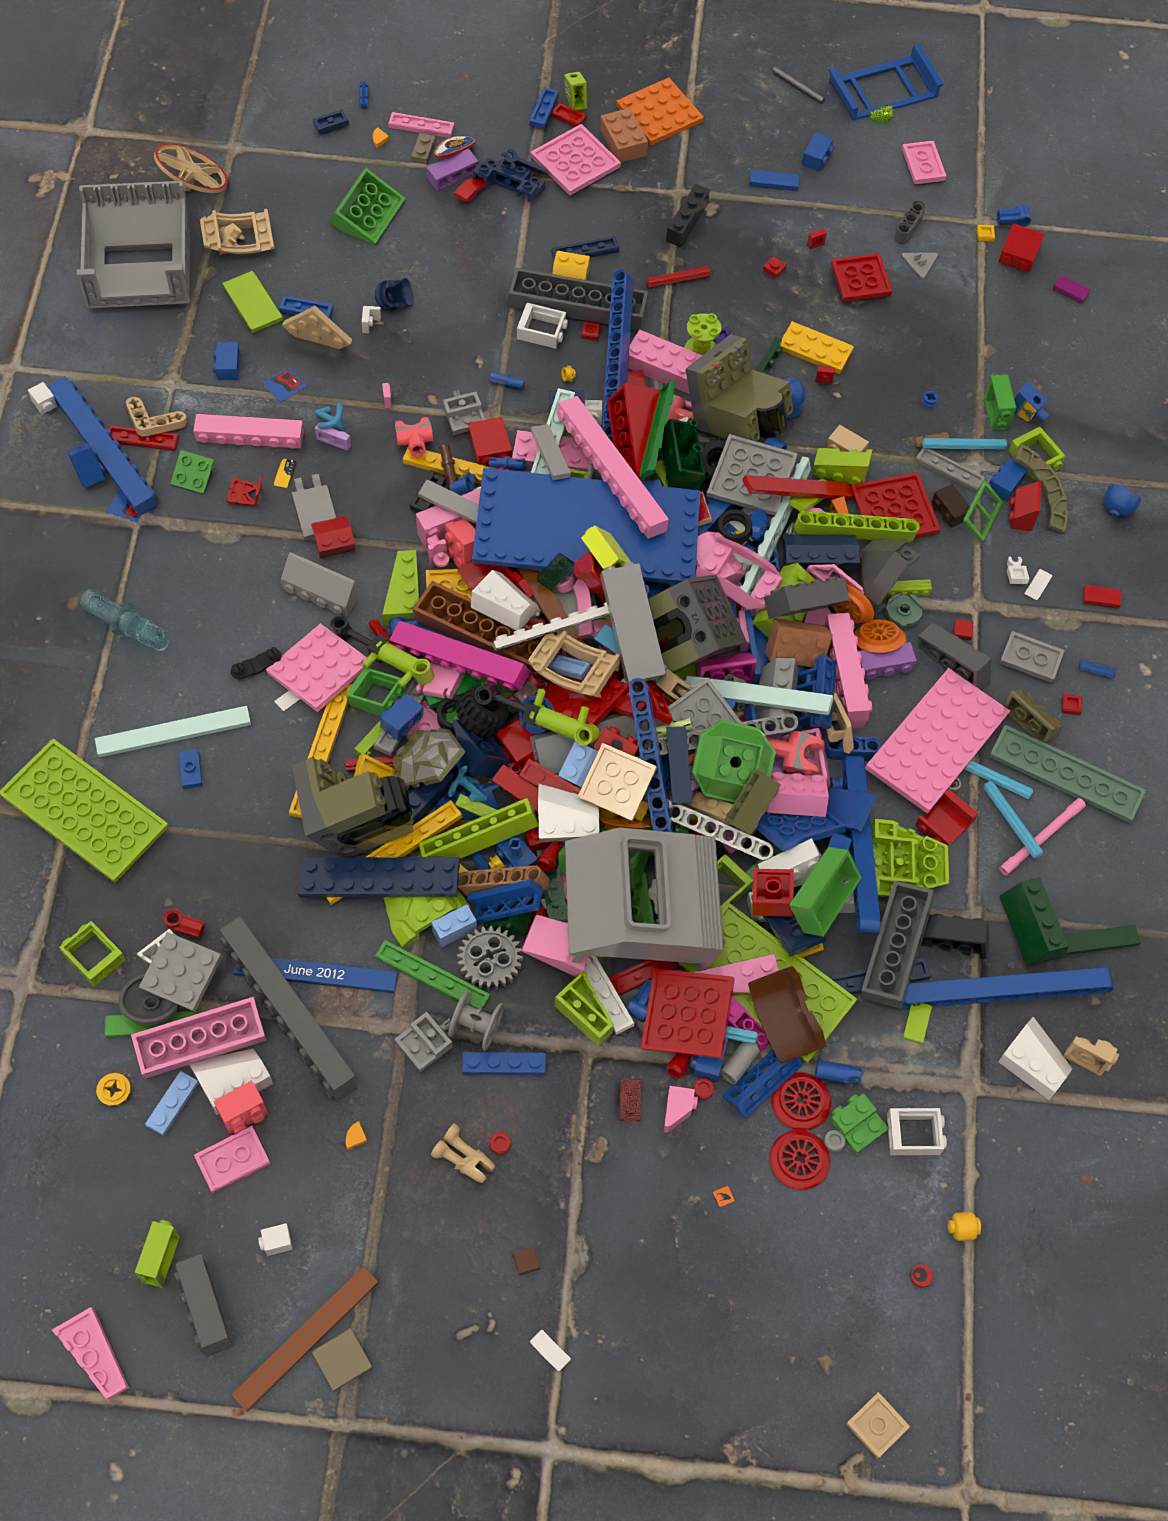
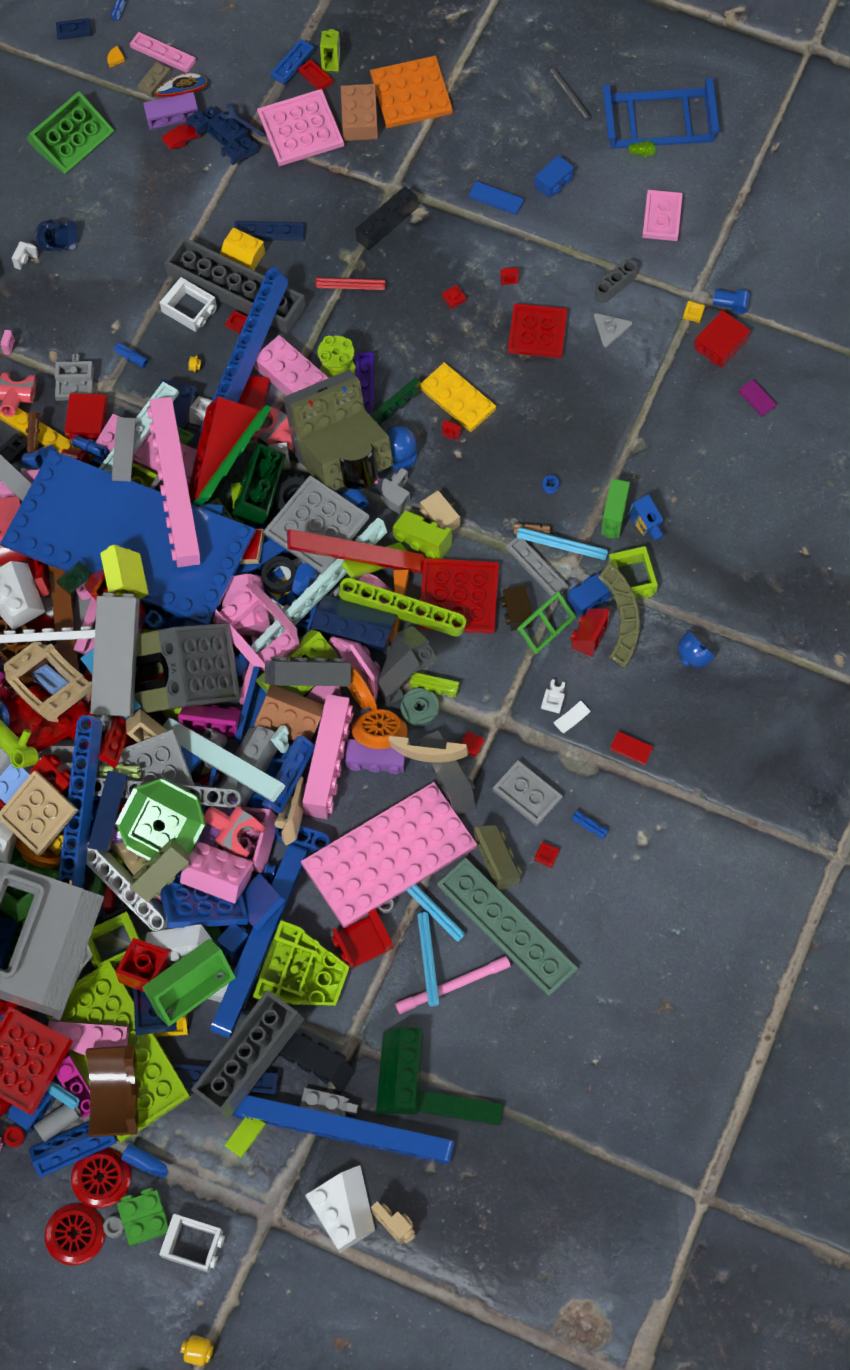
camera: 25 degrees right, 5 degrees up
none -> light aqua tile [270,725,289,753]
none -> light grey hinge [300,1088,358,1117]
none -> light grey brick [382,468,410,514]
none -> tan slope [389,736,468,763]

